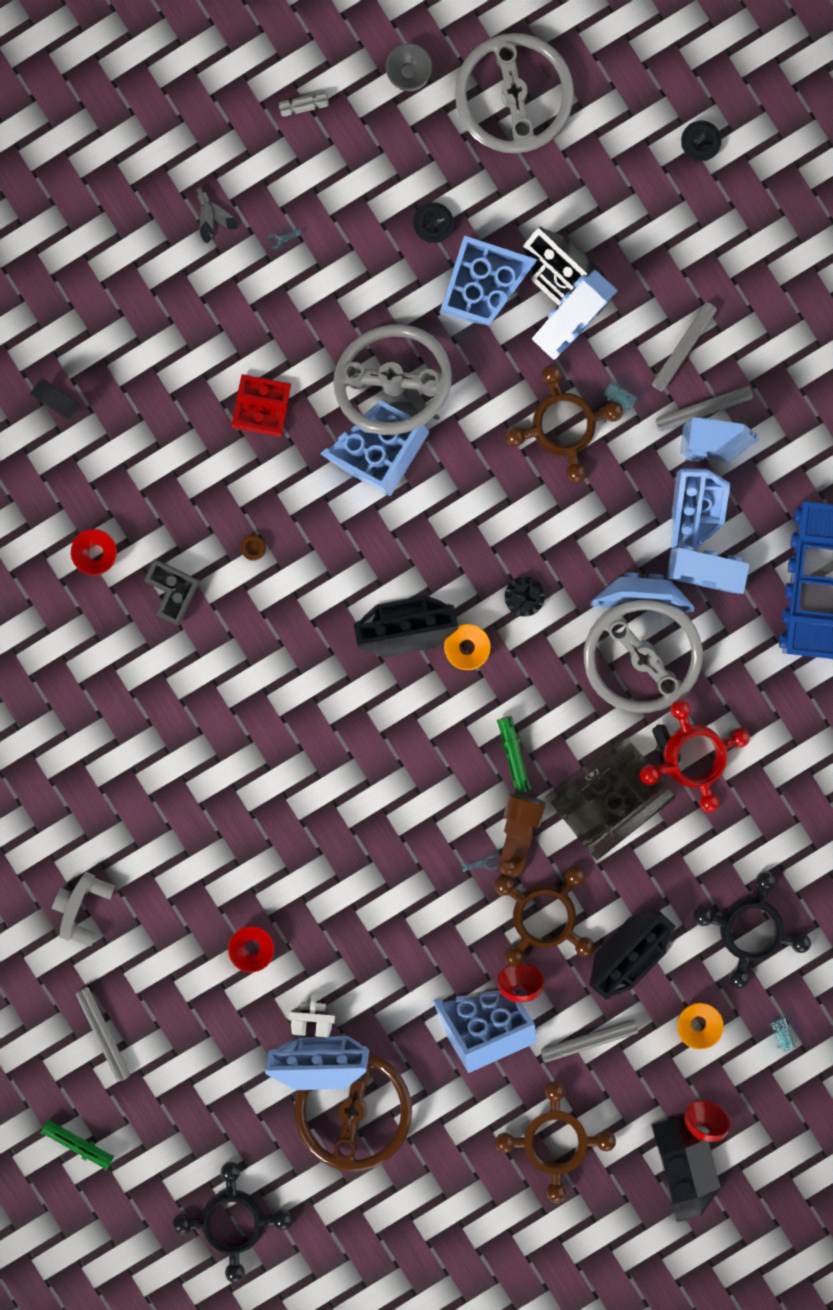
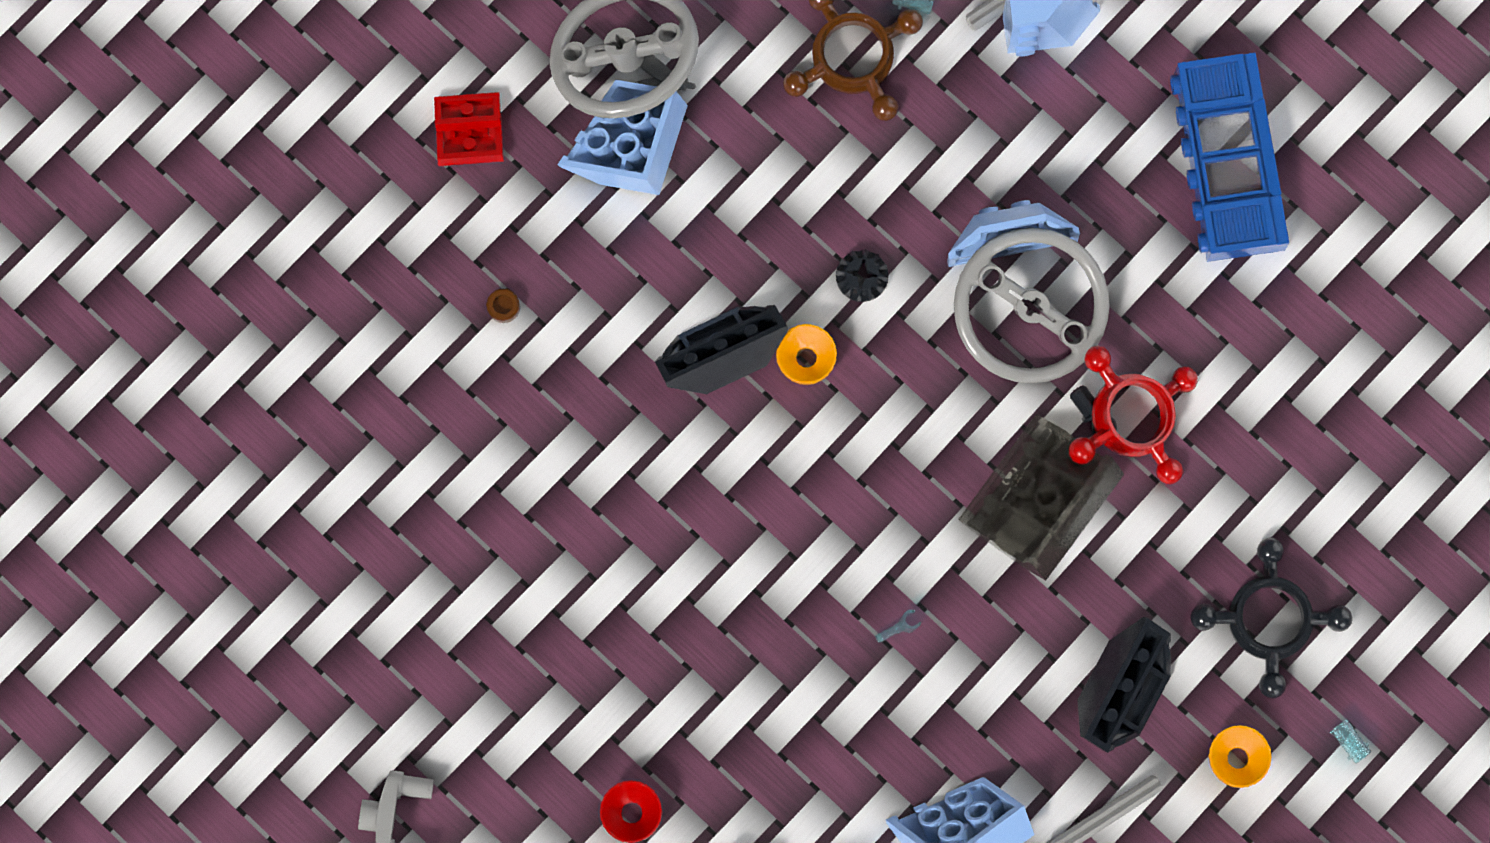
camera: 10 degrees left, 10 degrees down
black tyre [30,378,81,421] -> none
red piece [70,529,117,576] -> none
dark grey brick [143,559,201,626] -> none
reddish brown piece [494,866,595,967] -> none
green pin [496,716,531,793] -> none
red piece [497,963,544,1003] -> none
reddish brown piece [499,793,546,878] -> none
light blue wedge [665,545,749,594] -> none
light blue wedge [671,469,730,550] -> none

